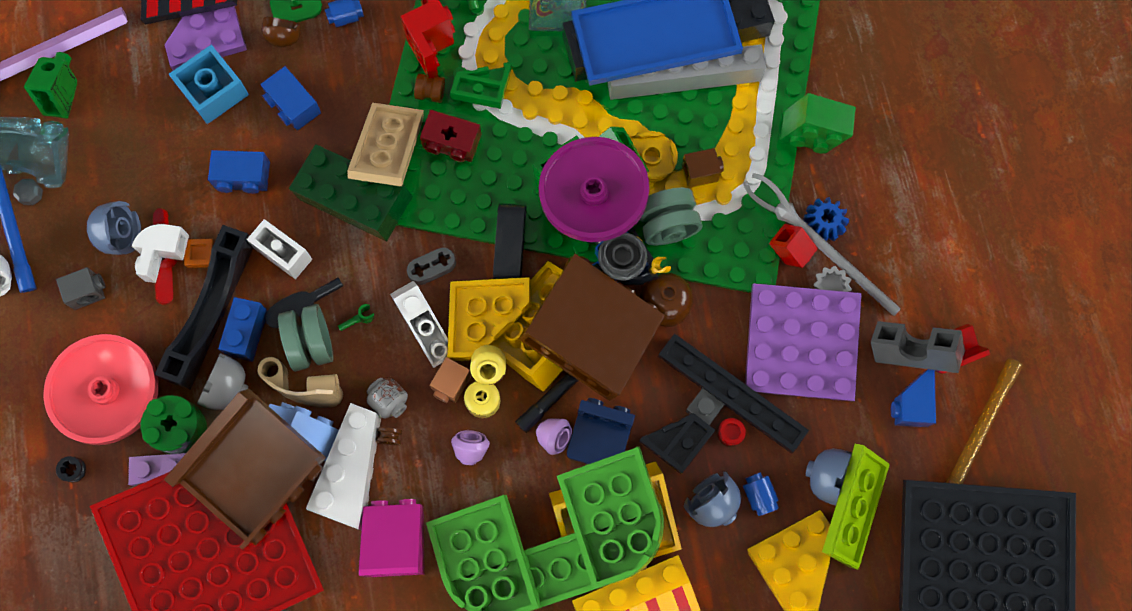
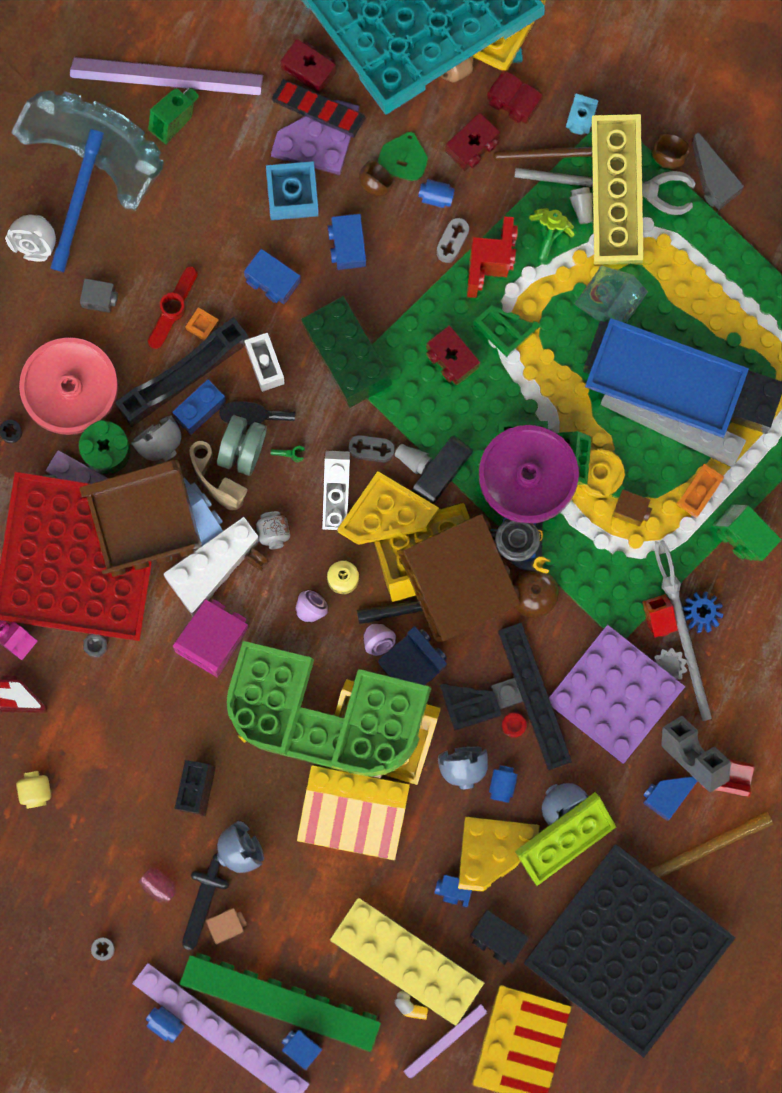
camera: 30 degrees right, 5 degrees up
dark grey tile [13,179,43,205] -> none
sand blue cylinder [87,201,141,255] -> none
white brick [132,224,189,283] -> none
tan plate [348,103,424,186] -> none
reddish brown wheel [414,74,445,103] -> none
nougat brick [429,357,472,403] -> none
light yellow head [470,345,506,385] -> none
sand green wheel [639,187,703,246] -> none
none -> light grey cone [395,444,432,475]
none -> light grey beam [437,218,469,263]
none -> orange plate [677,464,724,518]

